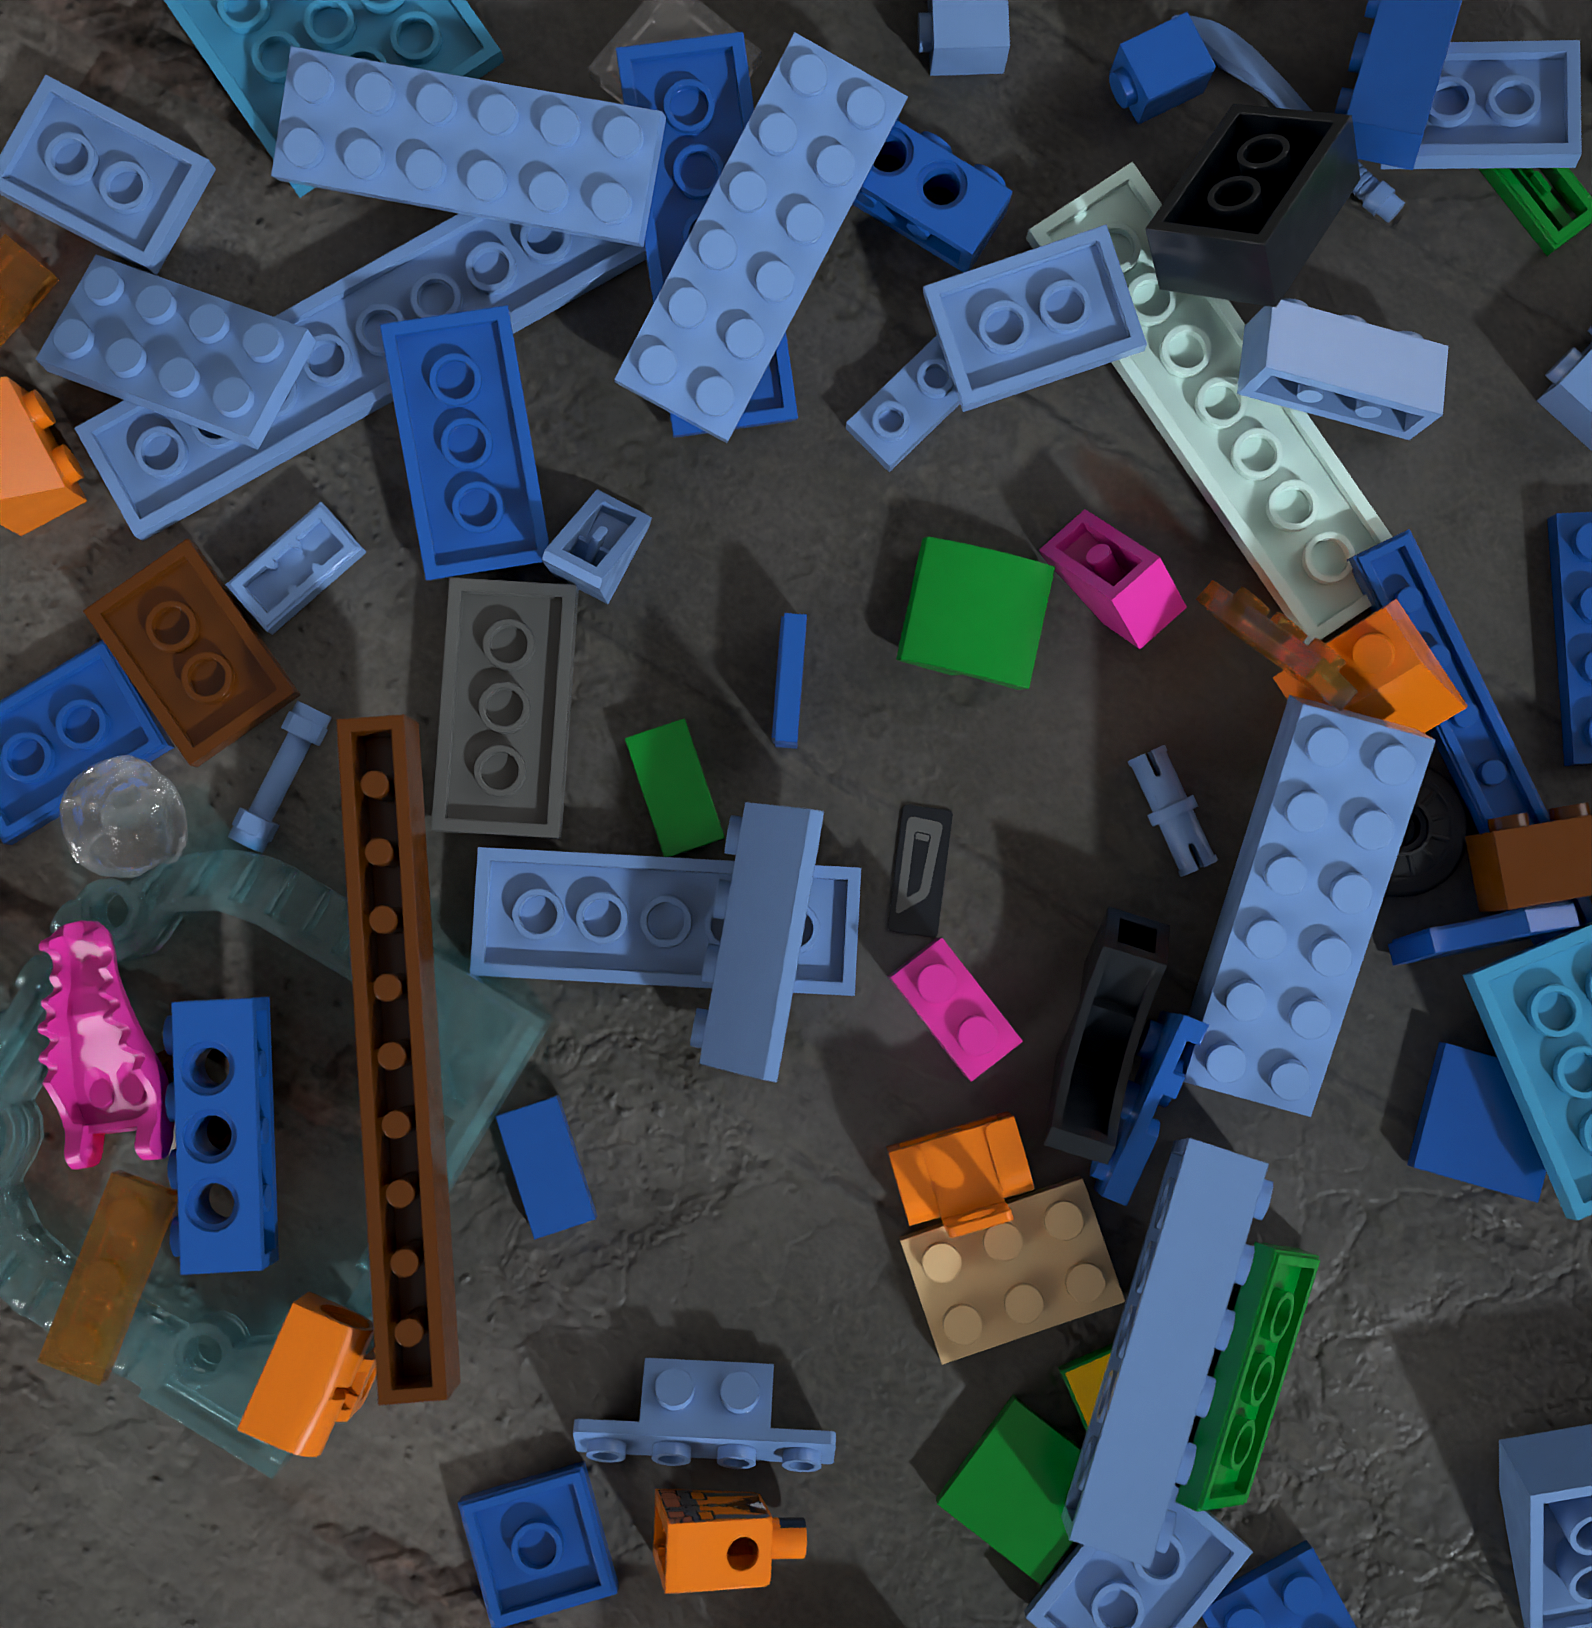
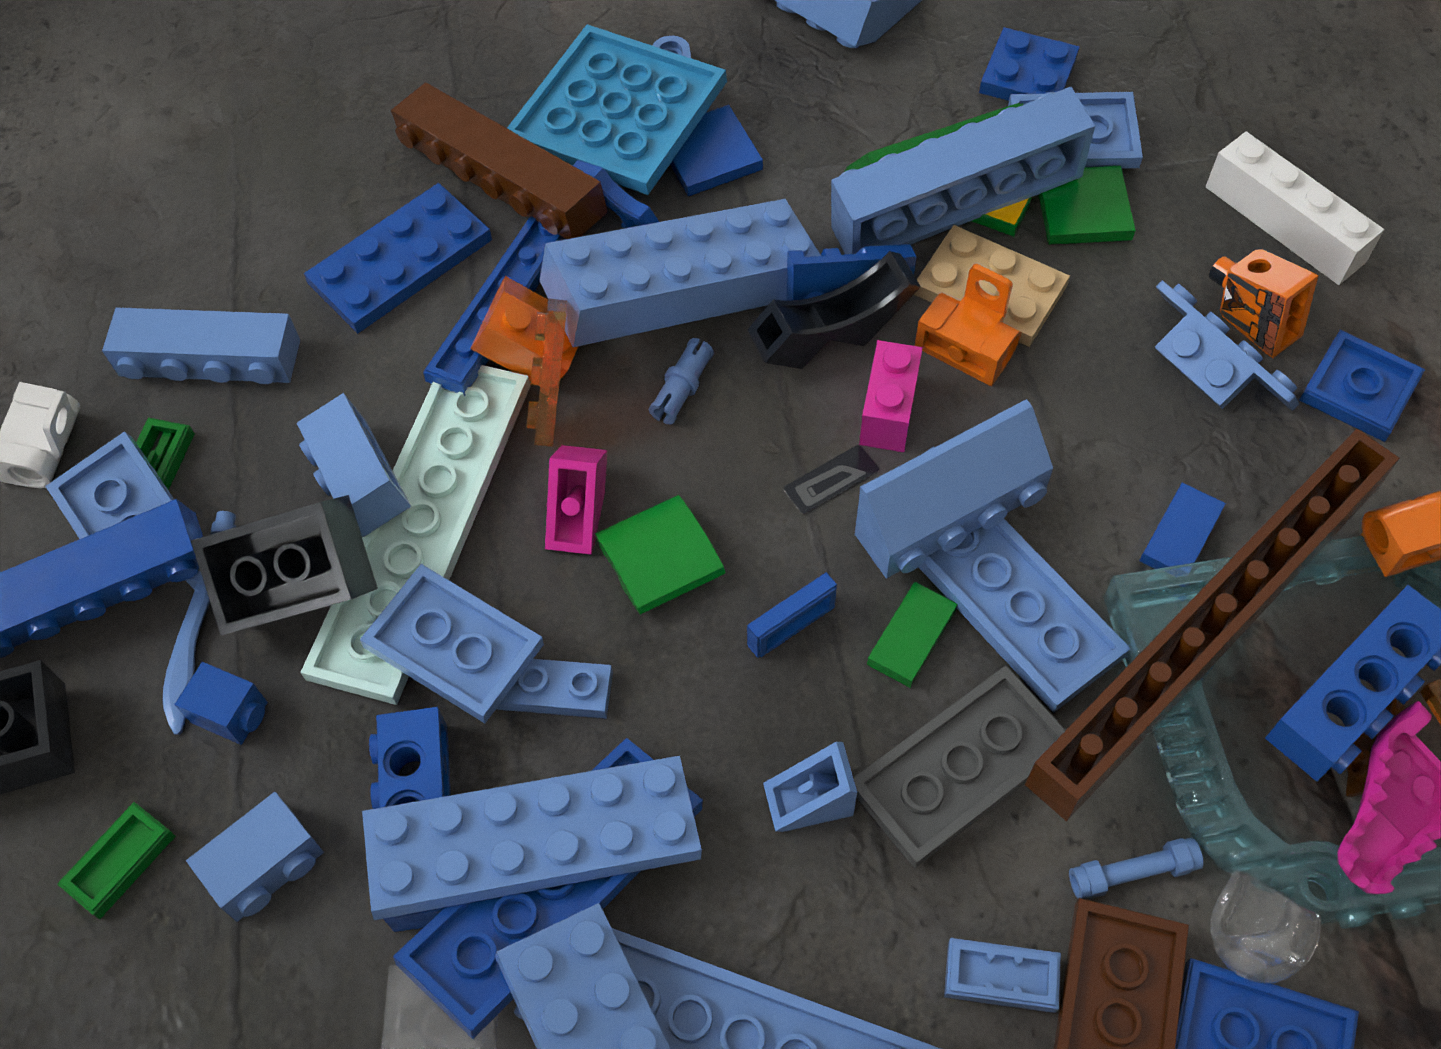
camera: 130 degrees left, 25 degrees down
blue plate [380,305,550,581] -> none

